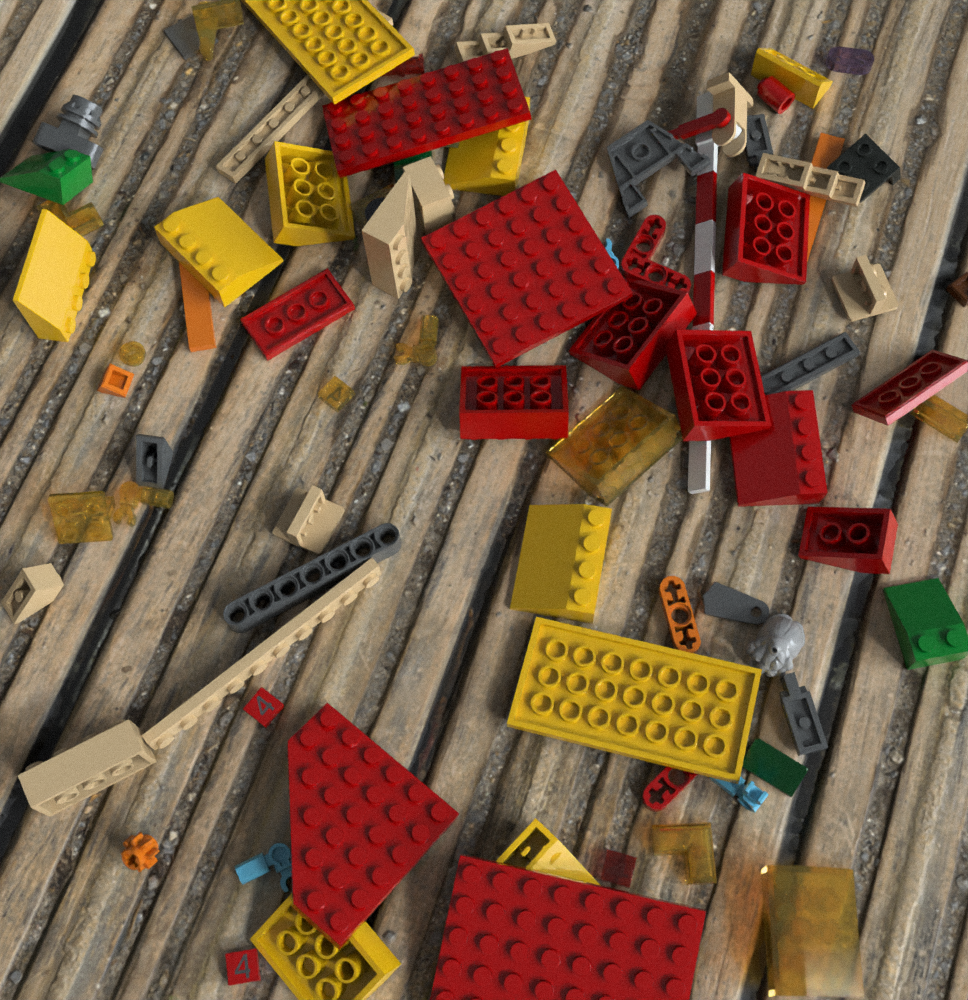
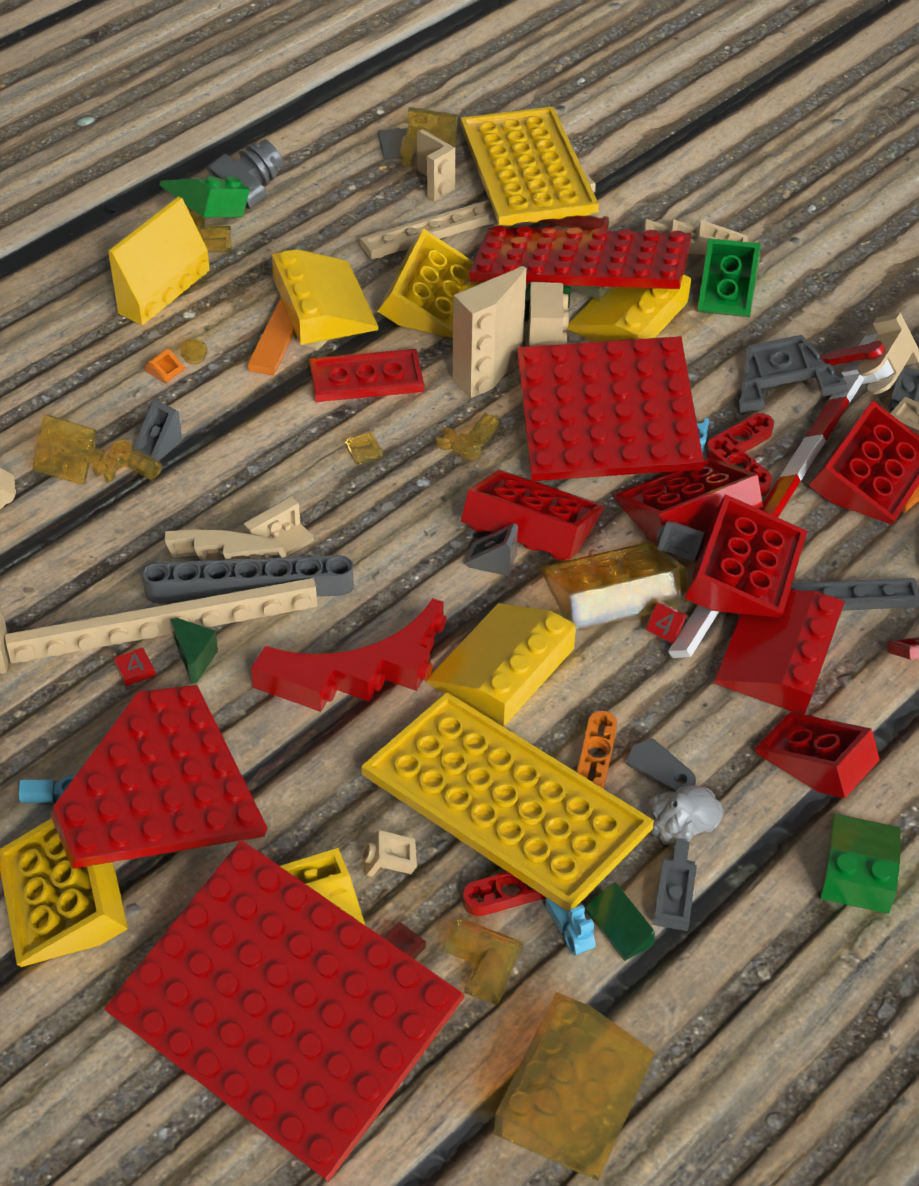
camera: 20 degrees right, 20 degrees down
none -> tan slope [165,529,288,561]
none -> dark green slope [170,617,218,684]
none -> red arch [251,598,447,712]
none -> tan bracket [361,830,417,877]
none -> tan bracket [417,129,455,202]
none -> dark grey slope [464,523,518,576]
none -> red tile [646,602,687,643]
none -> dark grey bracket [656,521,706,562]
none -> green slope [698,238,761,317]

